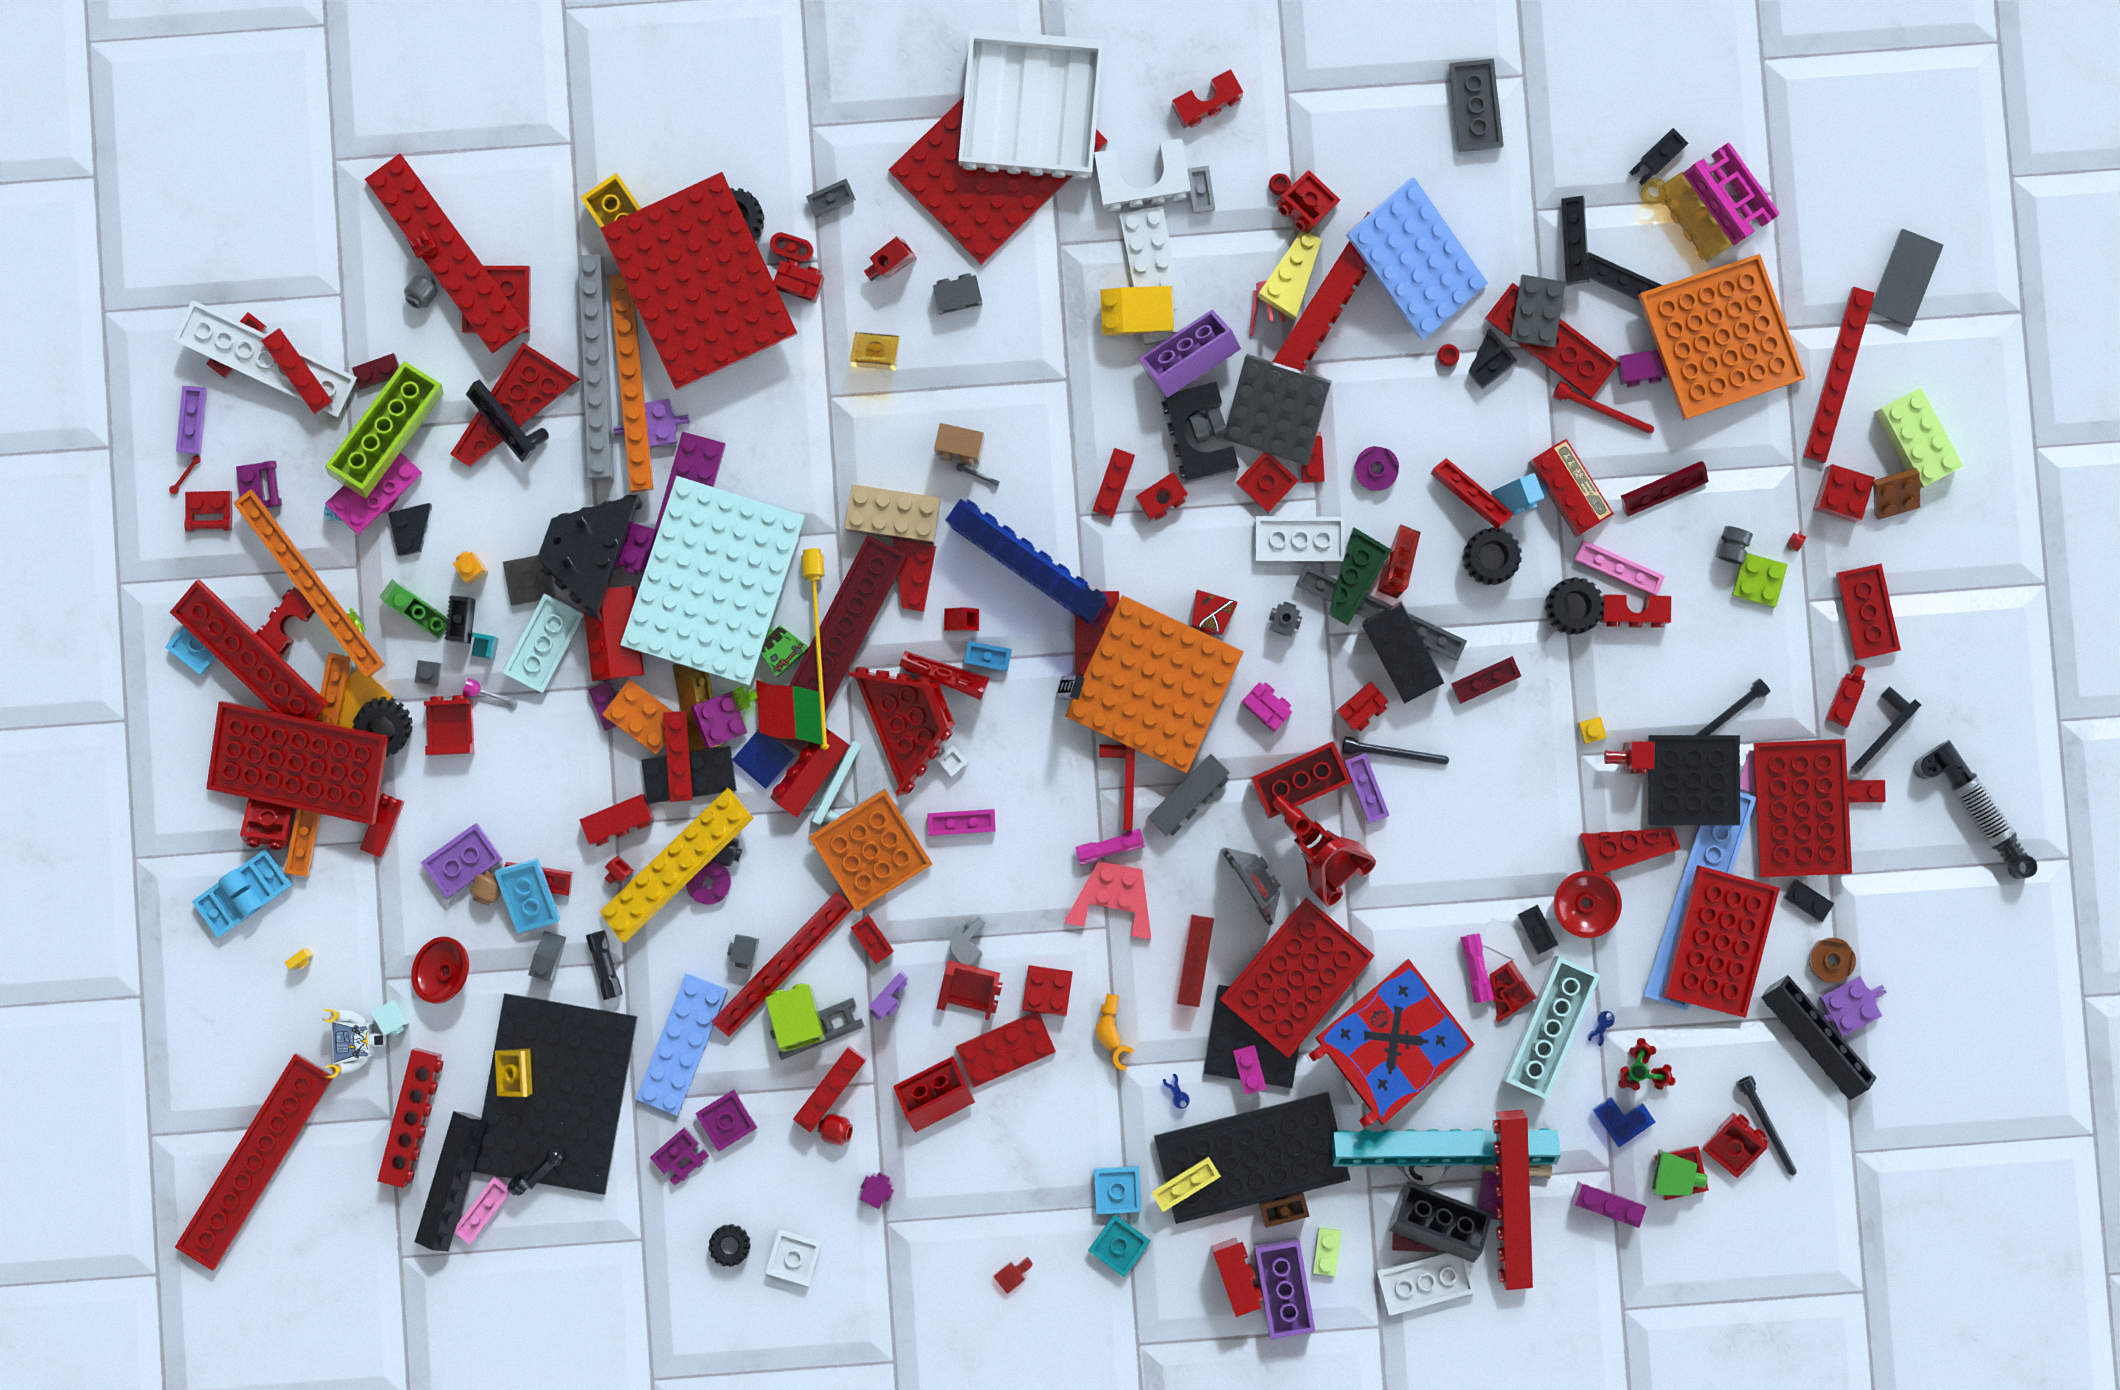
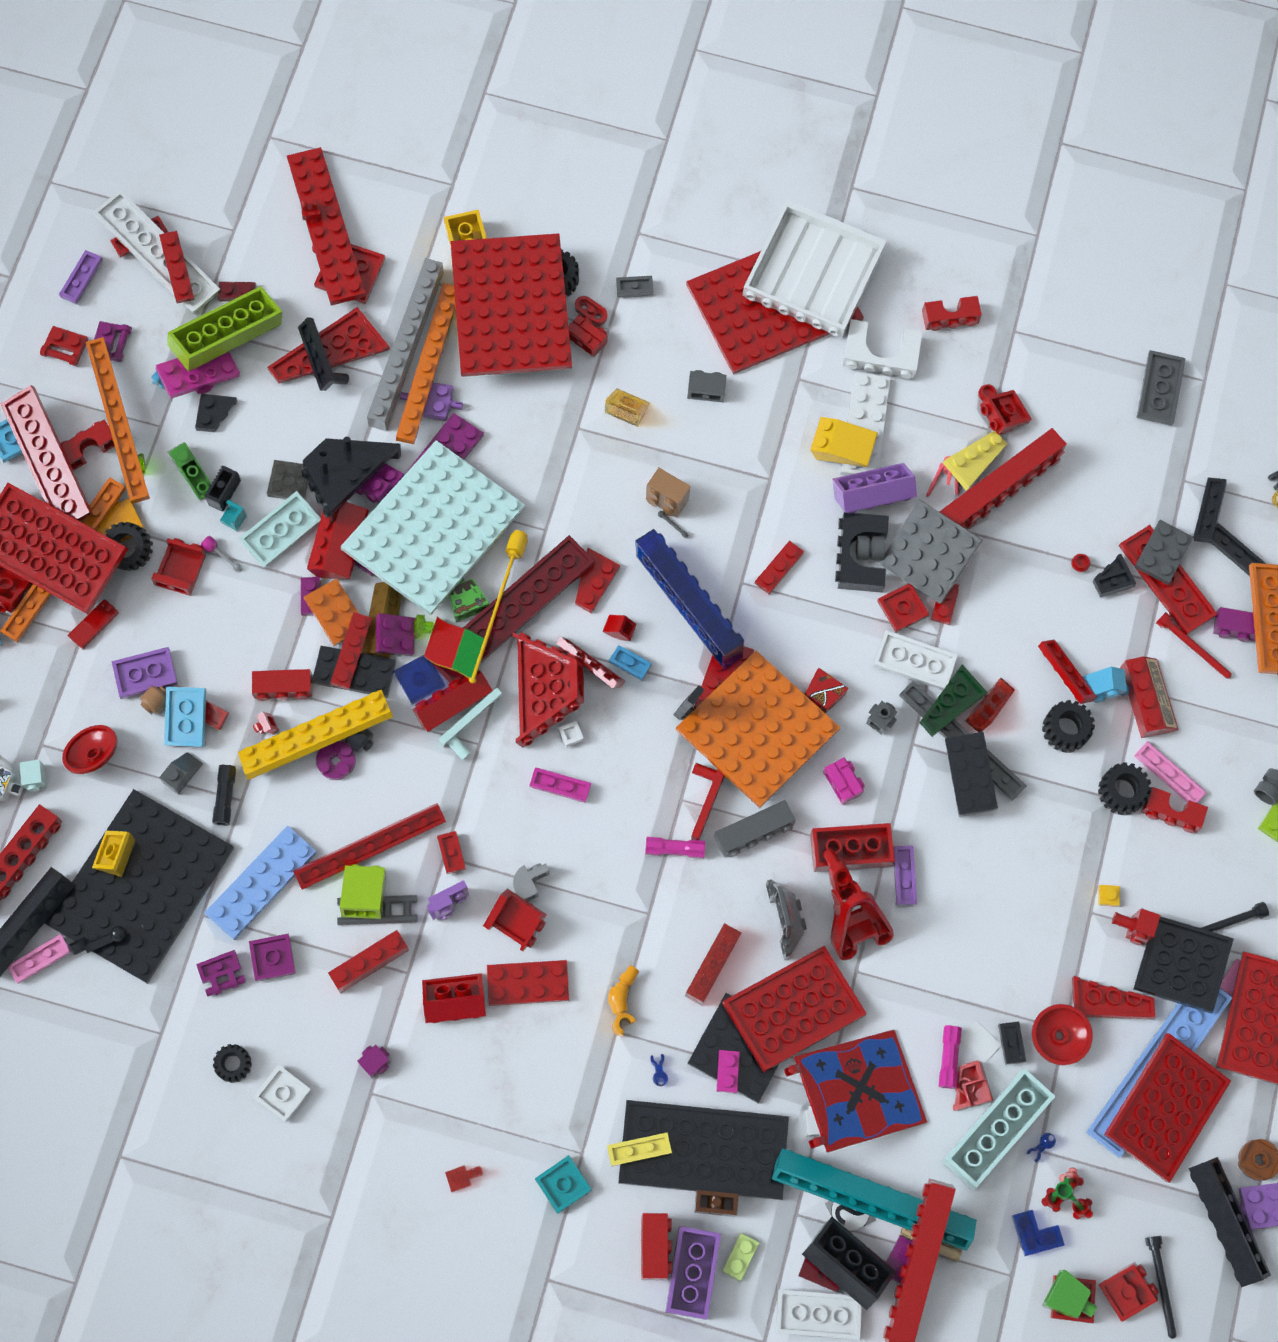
camera: 15 degrees right, 15 degrees down
red hinge [169,455,201,494] -> none
dark grey head [404,275,438,309] -> none
dark grey plate [414,660,441,685] -> none
light orange brick [453,551,488,584] -> none
dark grey brick [727,934,760,969] -> none
orange plate [809,788,933,912] -> none
red head [818,1114,853,1146] -> none
tan brick [845,484,941,544] -> none
red torso [864,236,917,281] -> none
red plate [1022,965,1073,1017] -> none
coral wing [1065,861,1151,940] -> none
medium azure plate [1094,1166,1141,1214] -> none
red brick [1135,472,1188,521] -> none
light grey plate [1187,165,1215,214] -> none
red brick [1336,682,1389,731] -> none
black piece [1342,736,1449,765] -> none
light blue plate [1346,178,1488,340] -> none
magenta plate [1354,446,1399,491] -> none
dark red plate [1451,656,1522,704] -> none
magenta brick [1571,1181,1646,1228] -> none
dark red plate [1621,461,1709,517] -> none
black plate [1783,879,1835,922] -> none

